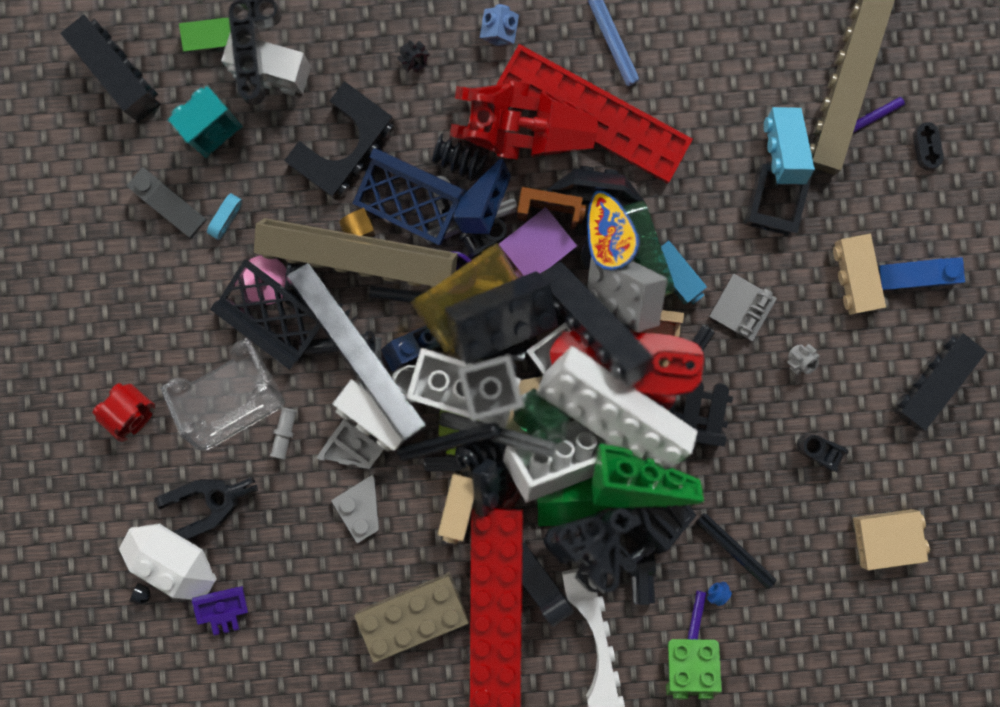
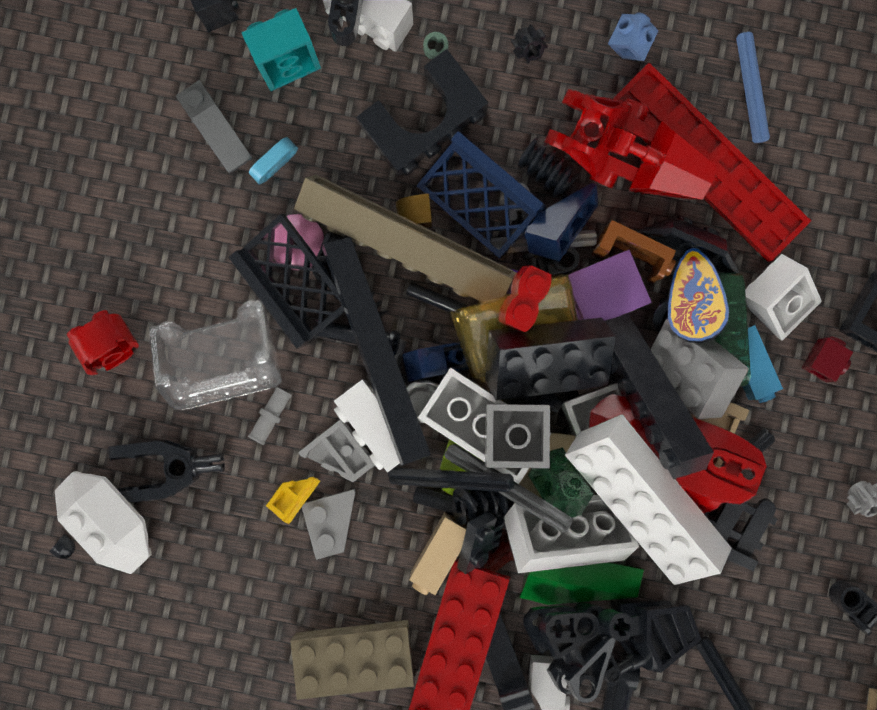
camera: 20 degrees right, 0 degrees up
dark purple hinge [192,586,248,636] -> none
green wedge [592,444,704,508] -> none
light grey hinge [709,274,777,341] -> none
none -> yellow tile [266,477,320,524]
none -> sand green bush [423,32,449,59]
none -> red brick [499,265,552,332]
none -> white slope [742,254,822,341]
none -> dark red brick [802,336,853,382]

